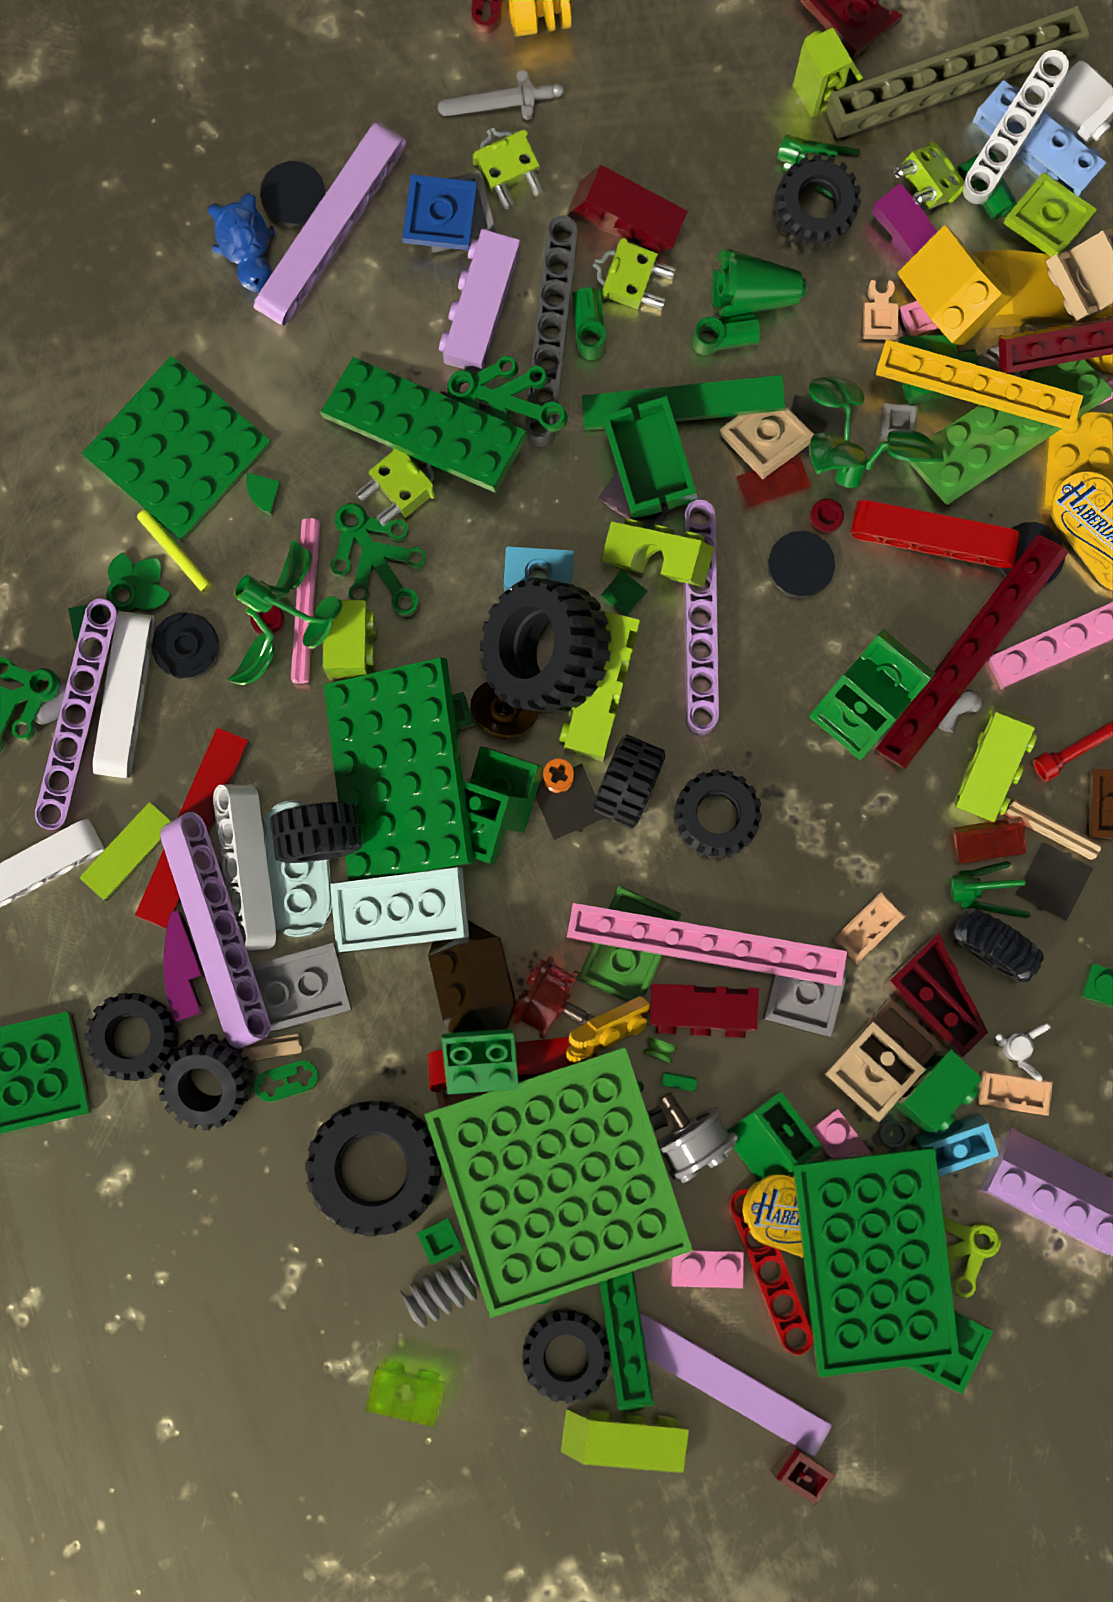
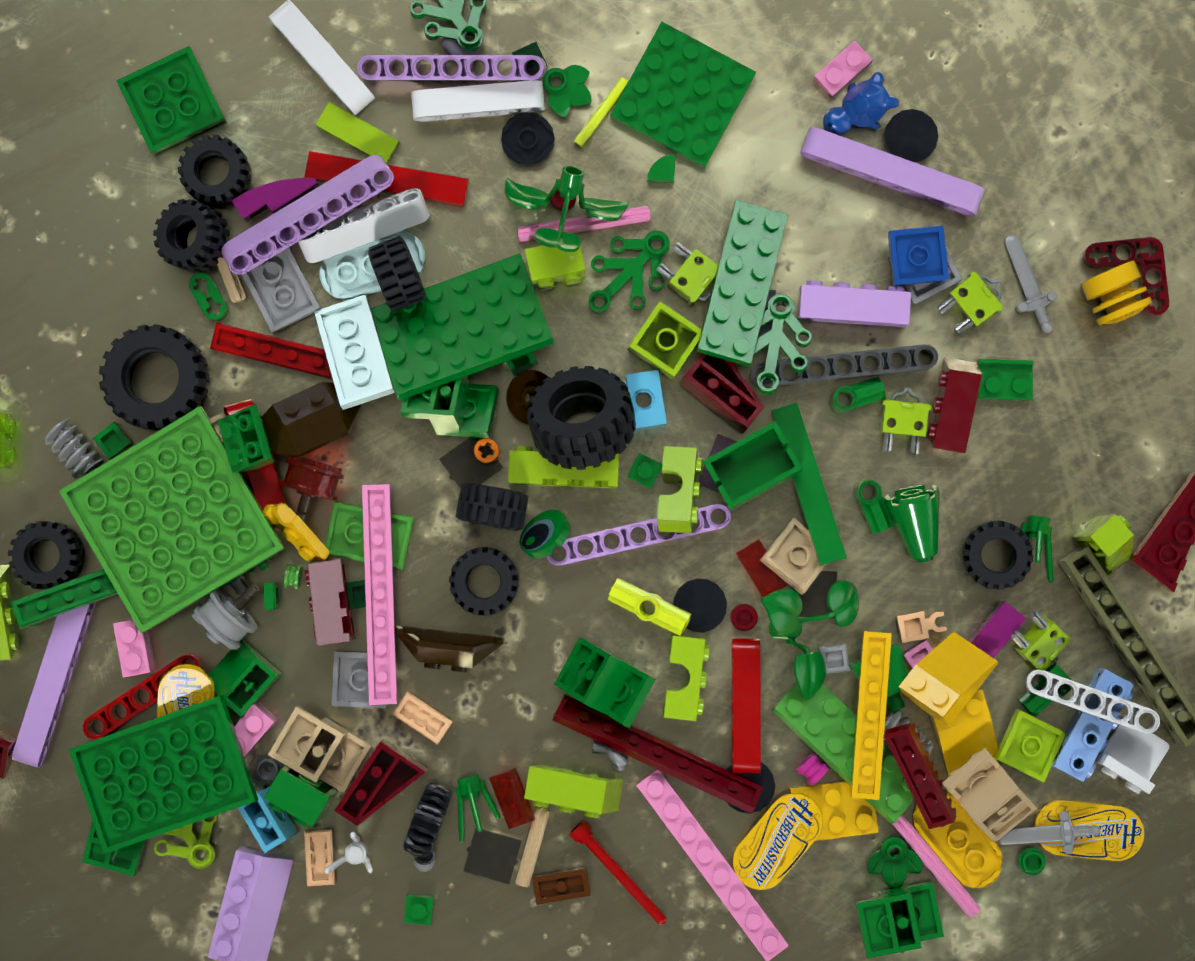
camera: 80 degrees right, 5 degrees up
none -> red tile [210,322,333,380]
none -> dark green plate [346,580,366,610]
none -> dark brown wedge [395,625,505,672]
none -> light grey hinge [413,850,435,872]
none -> green tile [519,510,570,559]
none -> neon yellow piece [608,578,692,636]
none -> lime brick [627,301,702,380]
none -> lime arch [663,635,710,721]
none -> dark red wedge [679,353,764,434]
none -> dark pink wheel [795,752,830,786]
none -> bright pink plate [814,40,873,98]
none -> green plate [977,359,1034,401]

